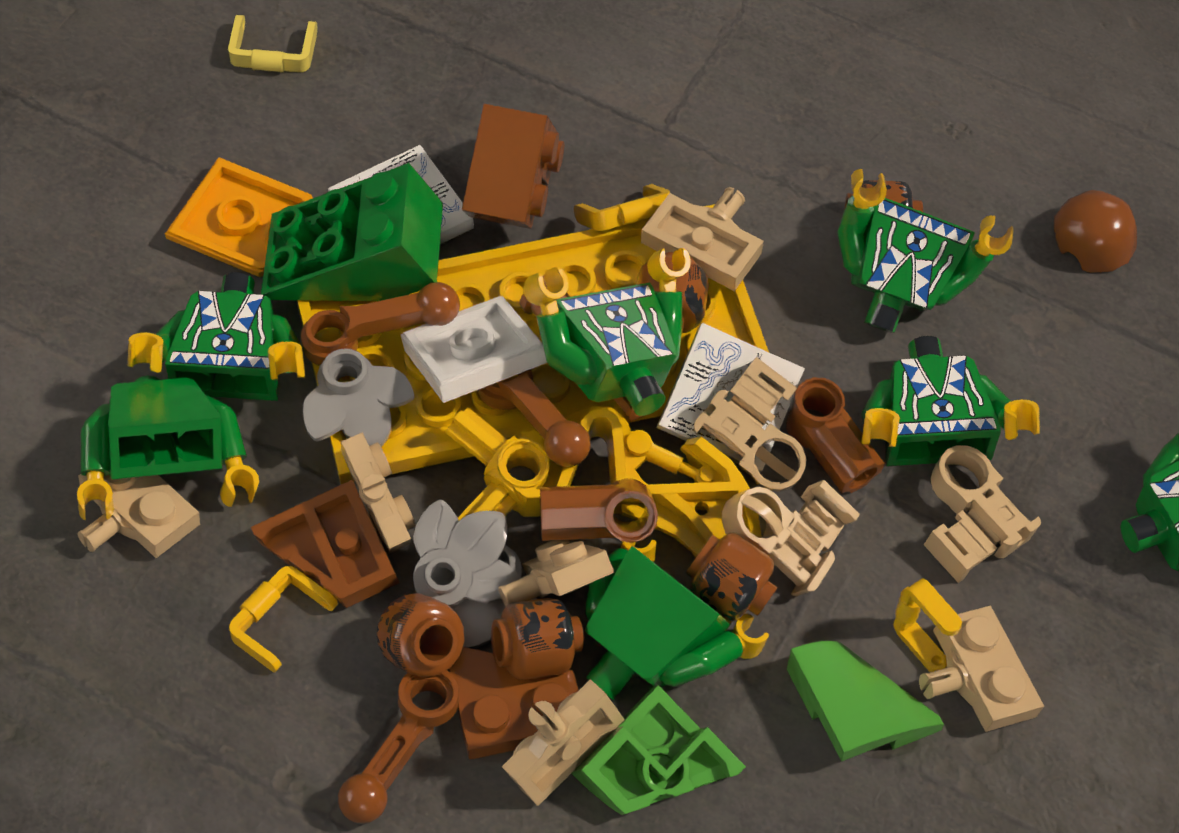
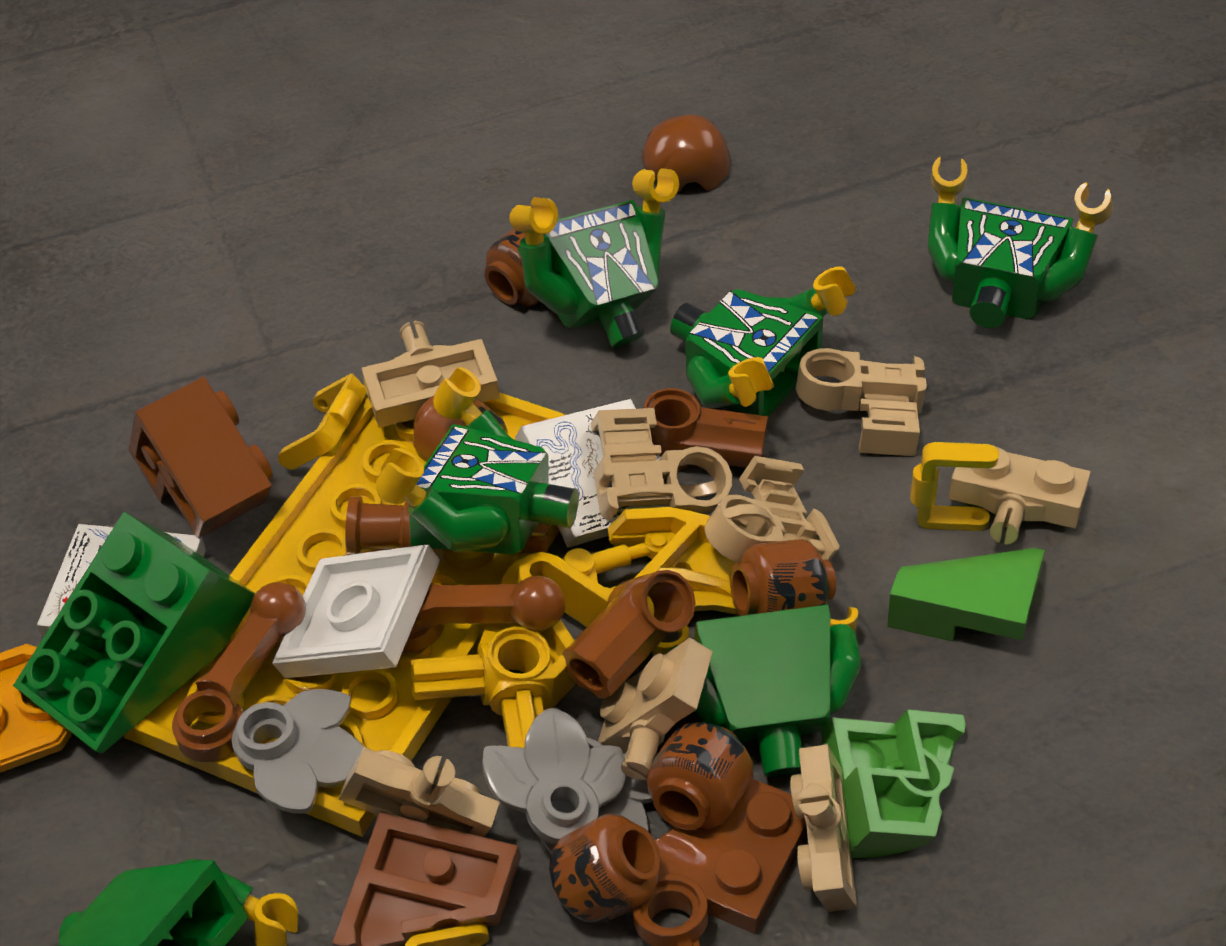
camera: 45 degrees left, 10 degrees down
torso [127,272,305,401] -> none

